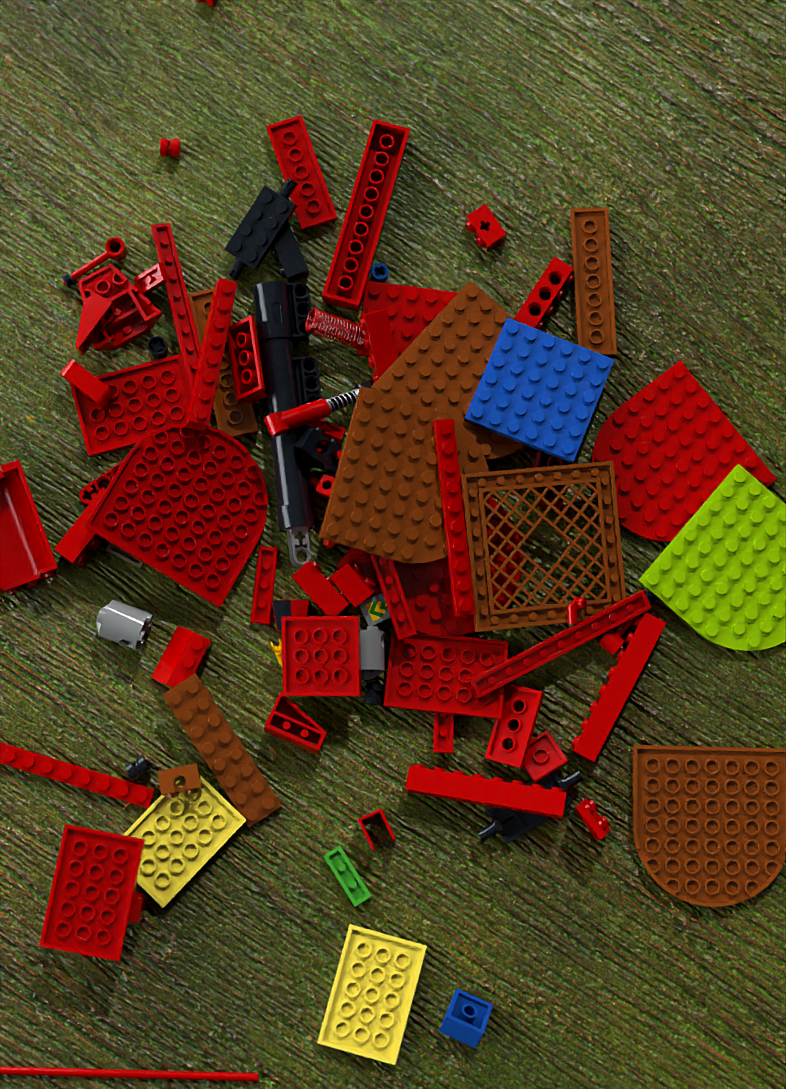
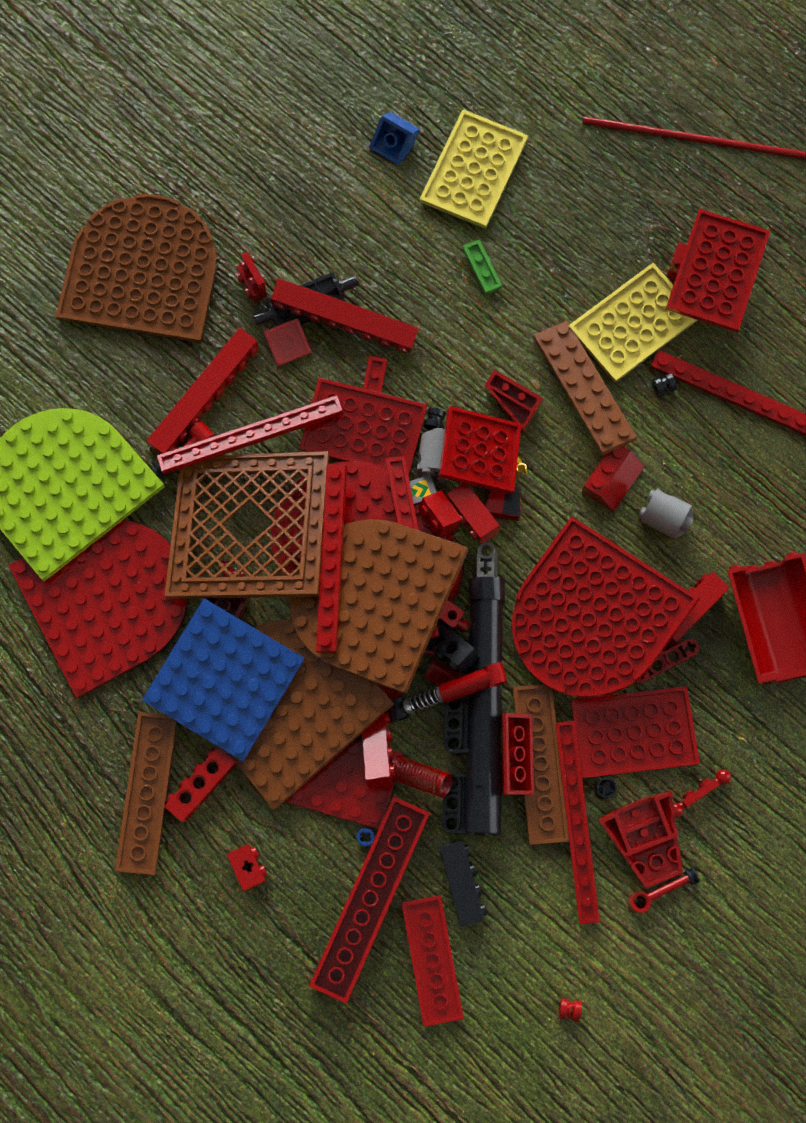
camera: 170 degrees left, 5 degrees down
red beam [59,359,115,408] -> none
red slope [75,292,116,356] -> none
red plate [133,263,169,296] -> none
dark orange brick [157,763,203,798] -> none
red brick [185,277,238,432] -> none
black plate [224,178,298,281] -> none
red tile [250,546,279,625] -> none
red piece [357,808,396,851] -> none
red plate [484,683,544,769] -> none
red arm [567,597,587,624] -> none
none -> red plate [673,769,731,819]

